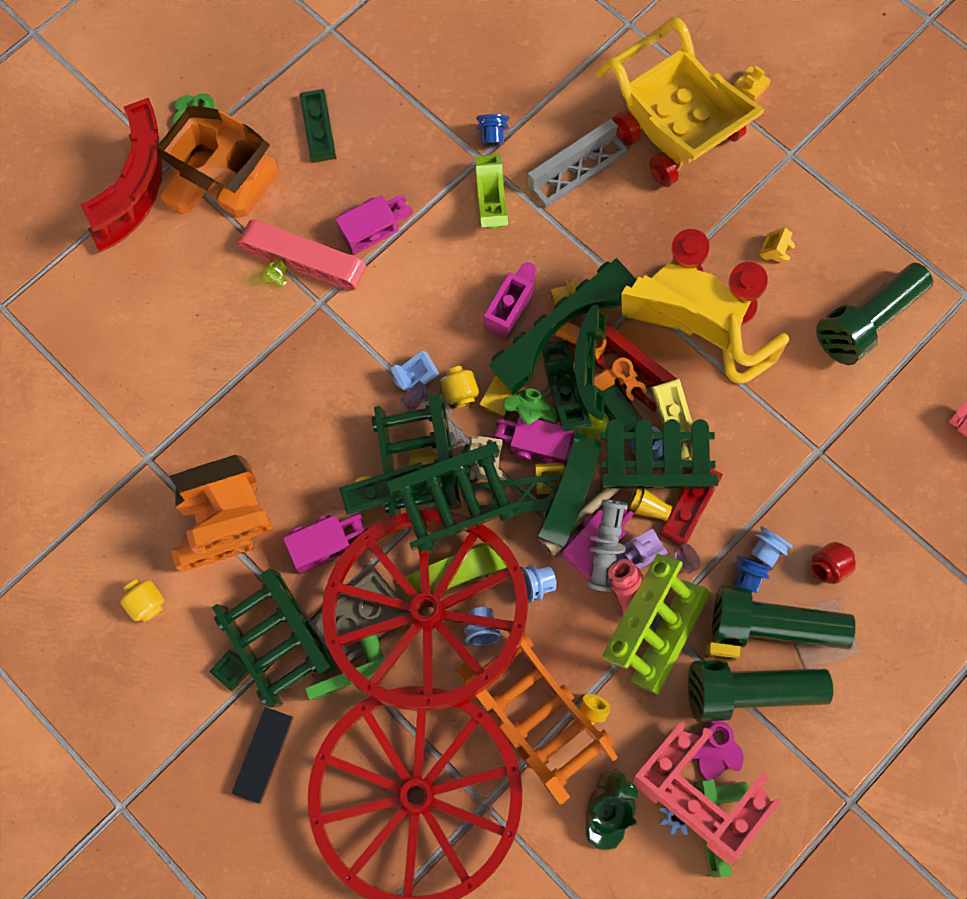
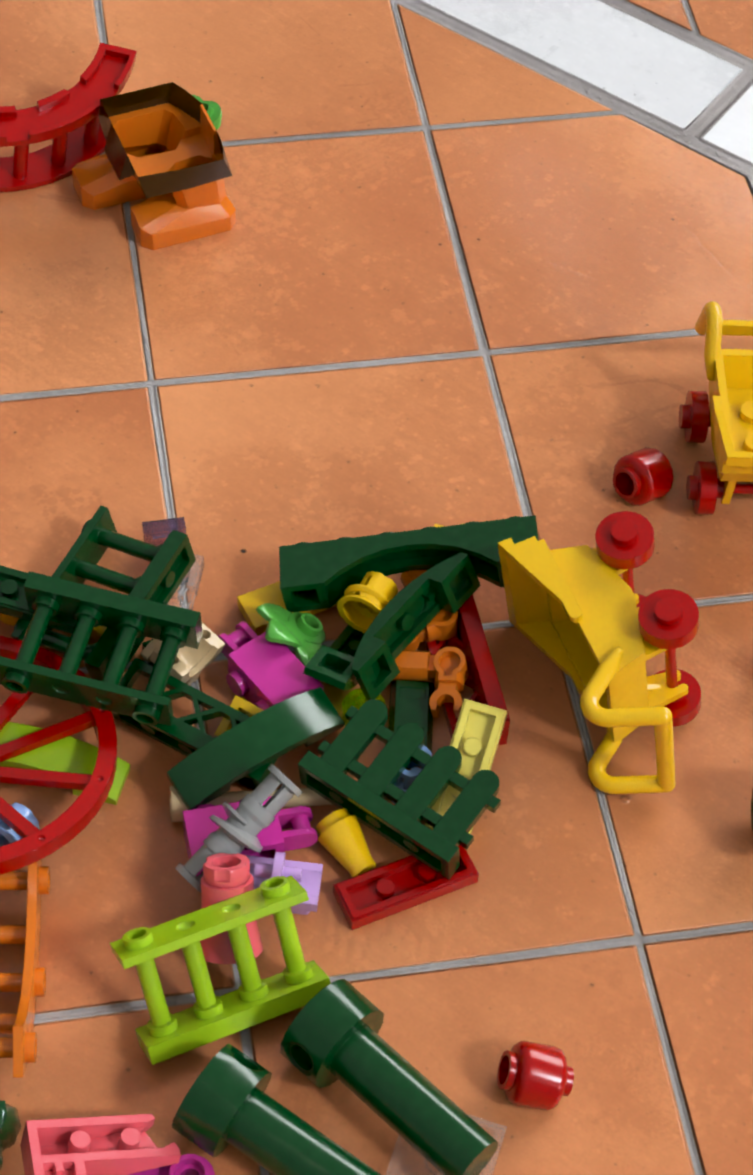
camera: 30 degrees right, 20 degrees down
coral beam [238,220,366,290] -> none
clear neon green tile [260,259,287,287] -> none
dark green tile [300,89,337,163] -> none
dark pink brick [335,195,413,255] -> none
light blue bracket [390,351,439,392] -> none
yellow head [440,366,479,408] -> none
lime arch [475,154,508,229] -> none
blue piece [476,114,509,146] -> none
dark pink brick [484,262,536,341] -> none
light blue piece [520,564,556,604] -> none
light grey fence [528,119,628,208] -> none
yellow tile [579,694,611,725] -> none
tile [674,543,701,574] -> none
yellow tile [705,642,741,661] -> none
blue piece [733,555,773,593] -> none
light blue piece [750,526,793,567] -> none
none -> yellow piece [337,571,398,633]
none -> red head [613,447,674,506]

